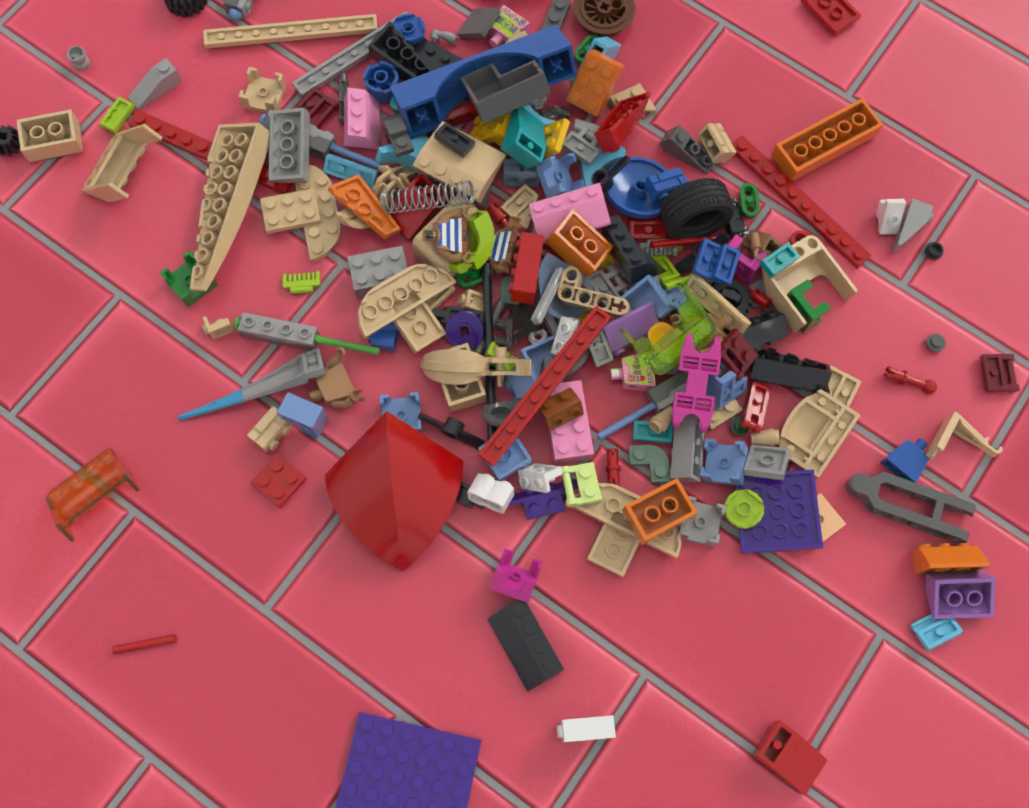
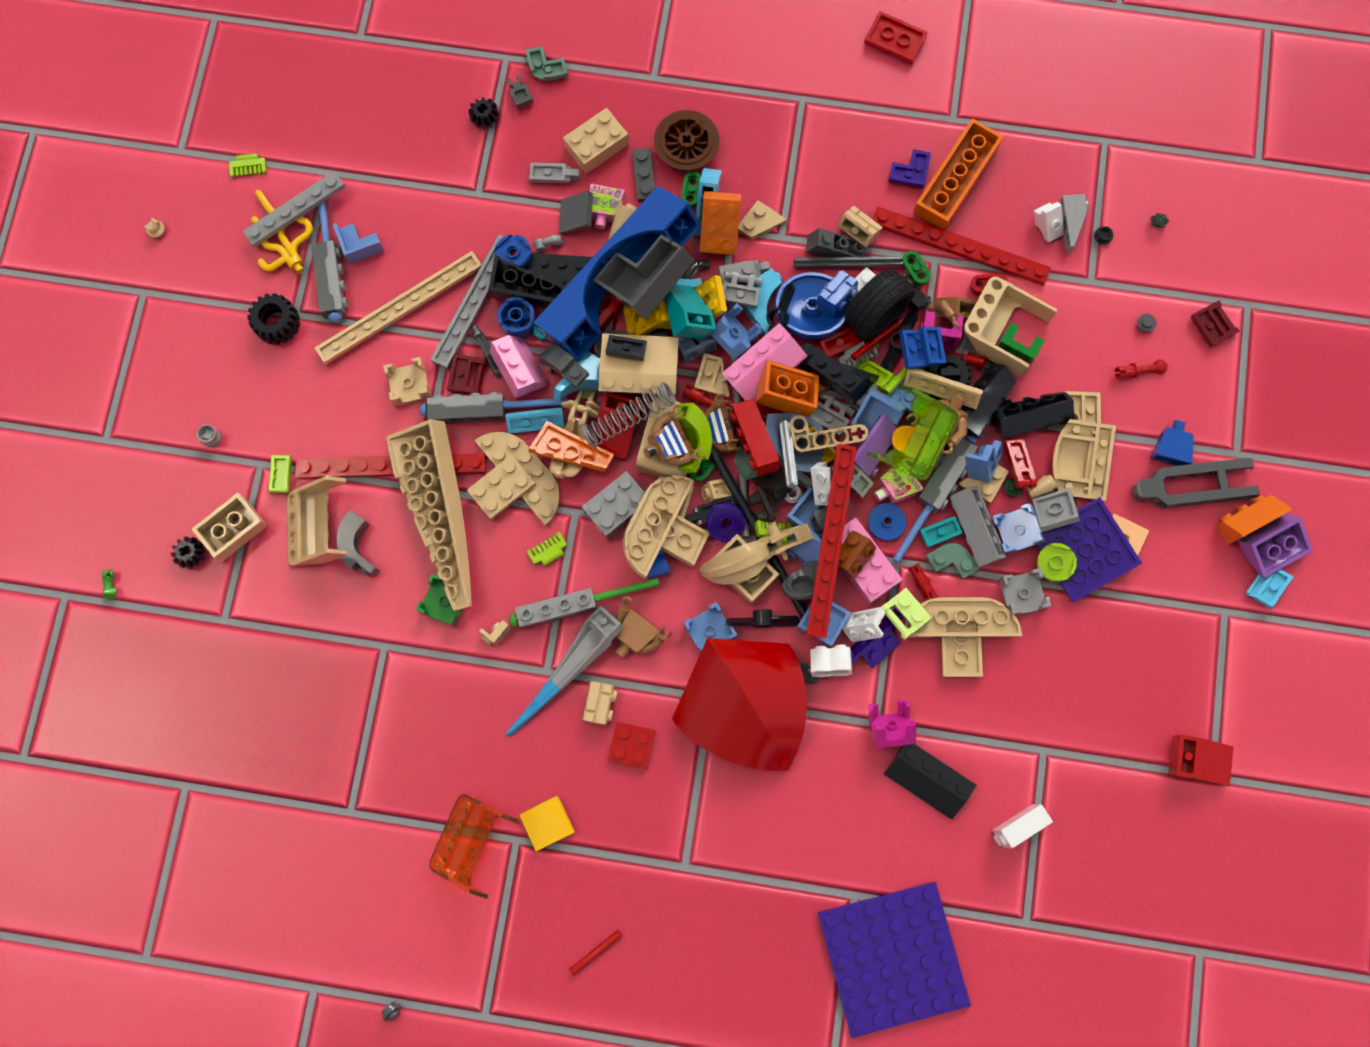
camera: 20 degrees left, 5 degrees up
light grey slope [128,58,182,110] -> none
light grey slope [269,108,310,183] -> none
medium blue panel [277,392,328,439] -> none
red wedge [594,91,651,153] -> none
orange brick [622,478,698,545] -> none
tan cone [649,407,672,434] -> none
dark pink piece [672,333,721,433] -> none
dark red plate [721,328,758,380] -> none
teal plate [759,242,800,278] -> none
tan hinge [926,411,1003,460] -> none
none -> arch [337,510,380,576]
none -> yellow slope [520,796,575,851]
none -> dark grey axle [793,256,904,268]
none -> blue plate [868,503,906,542]
none -> dark purple plate [888,149,931,188]
none -> clear green plate [1150,213,1169,228]

